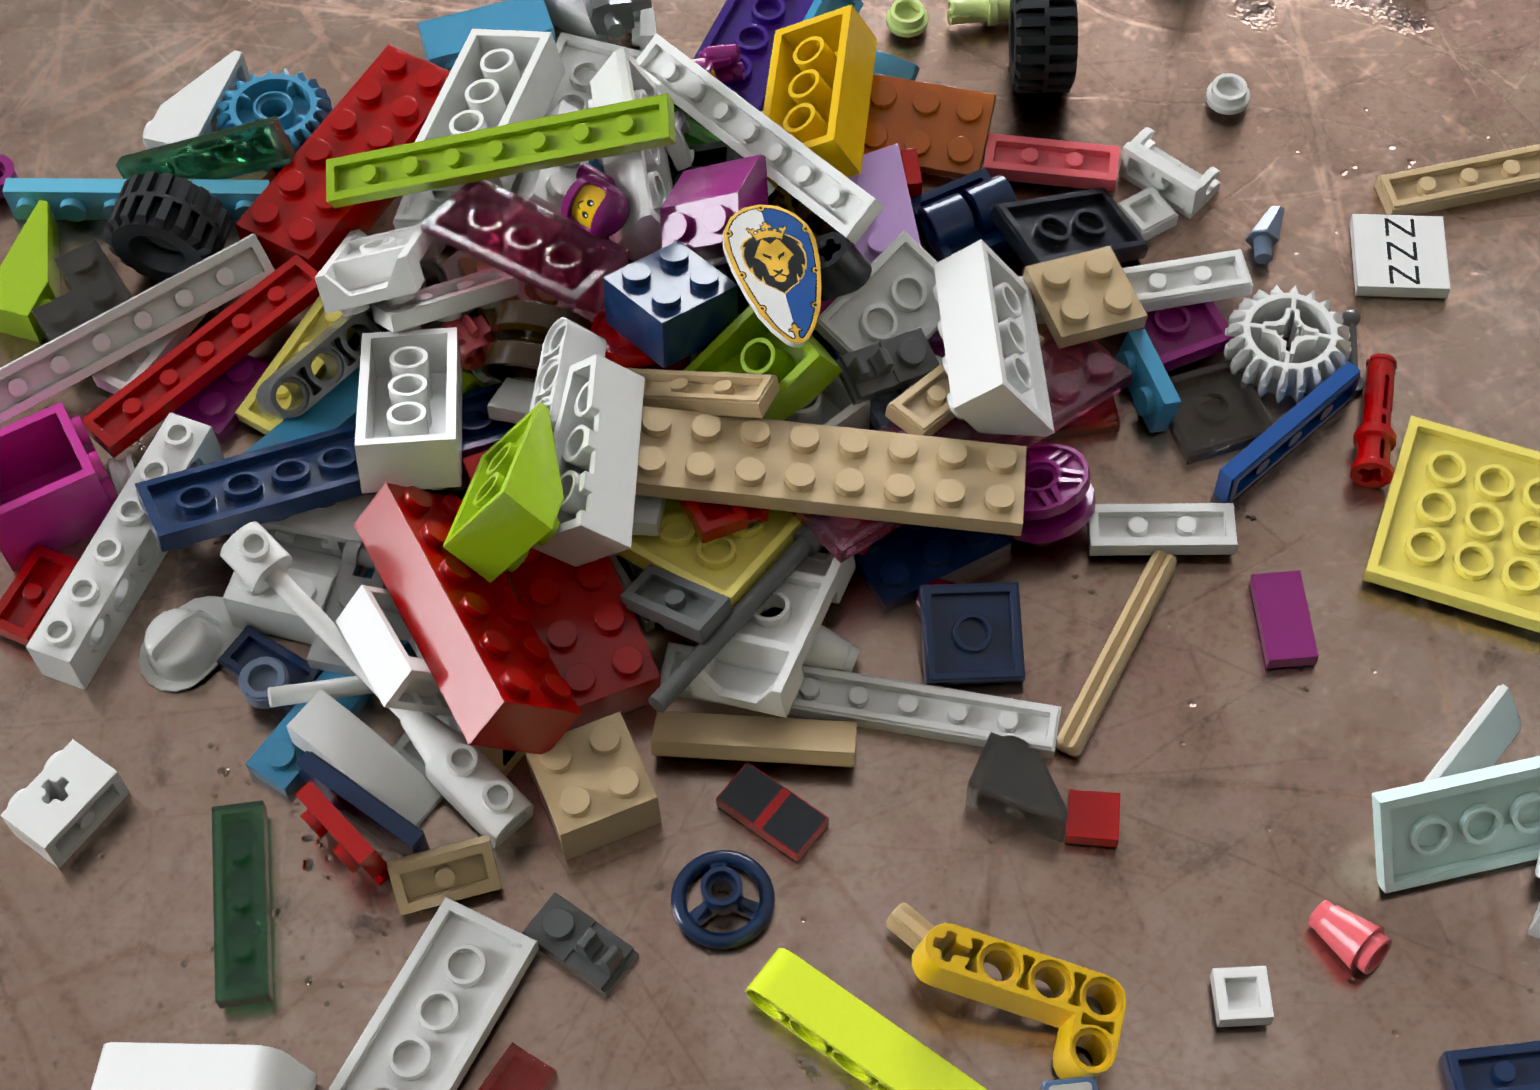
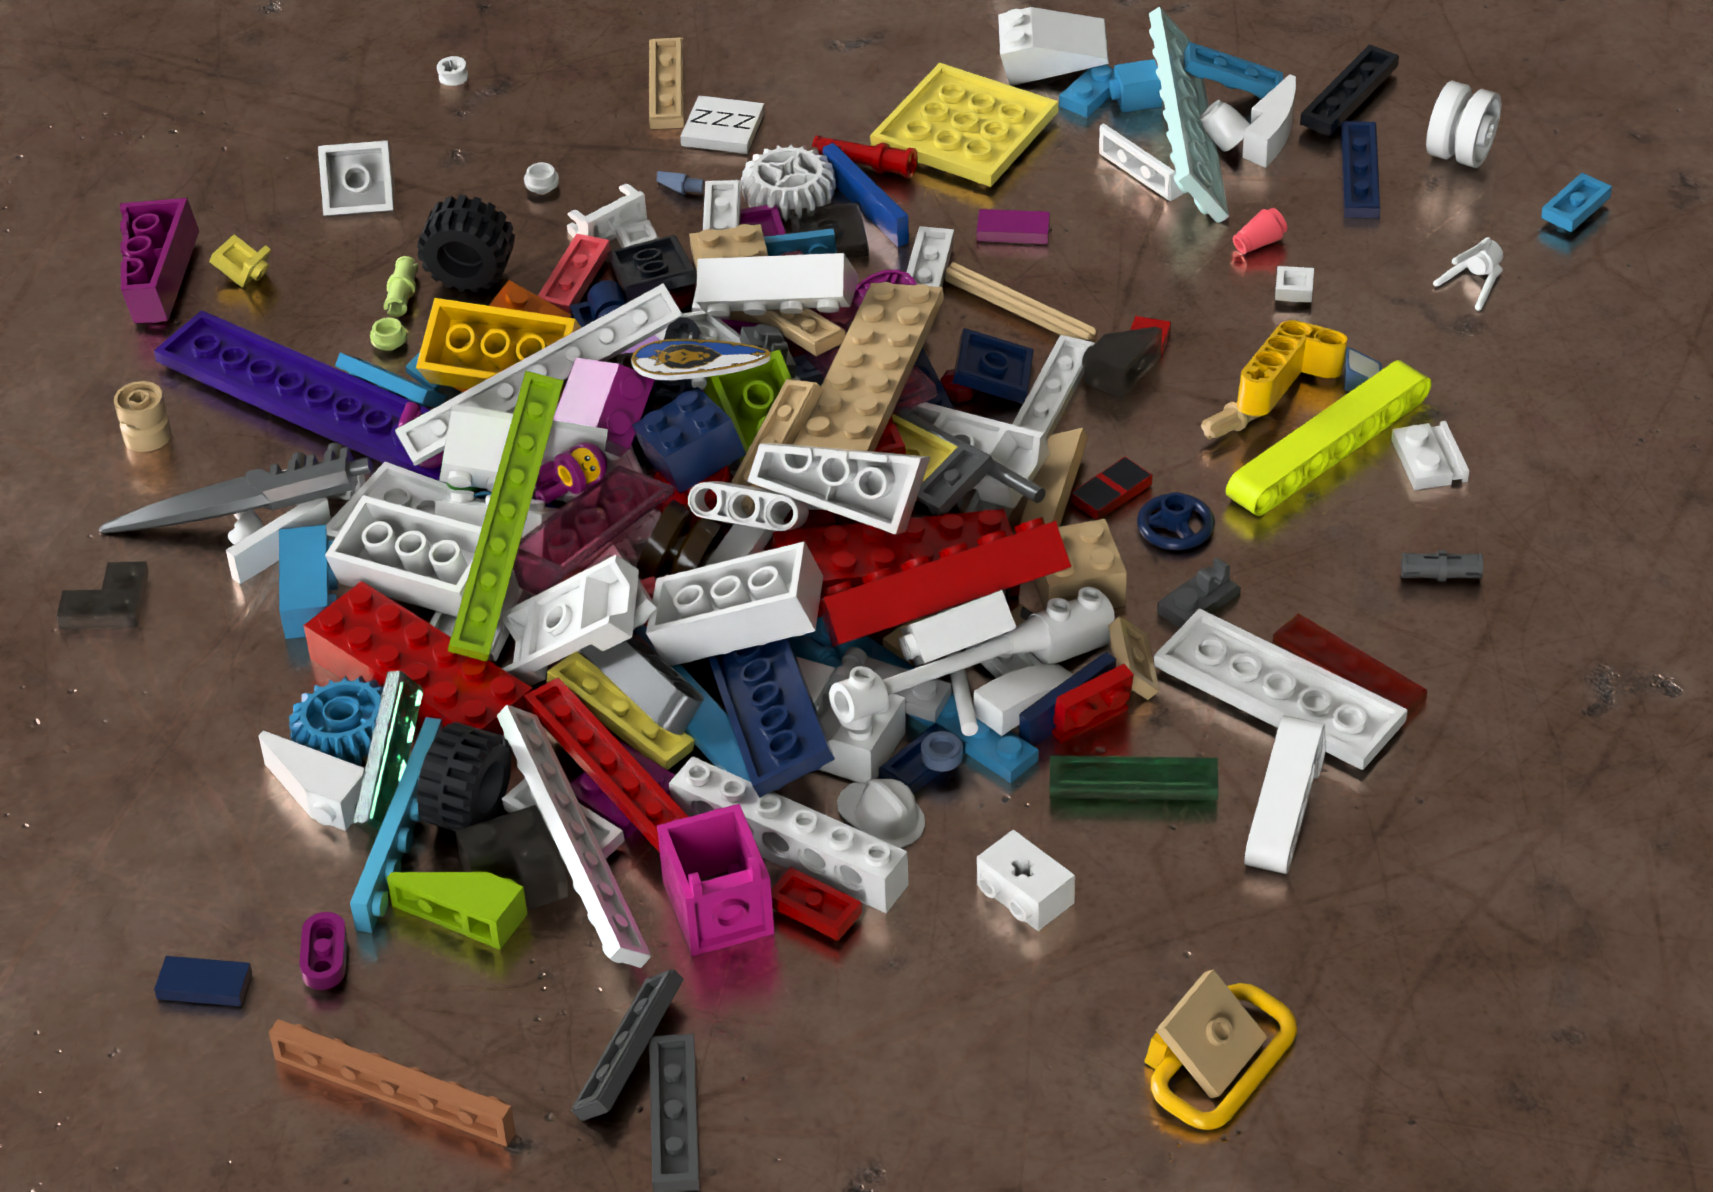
camera: 80 degrees left, 15 degrees down
lime slope [443,402,564,583] -> none

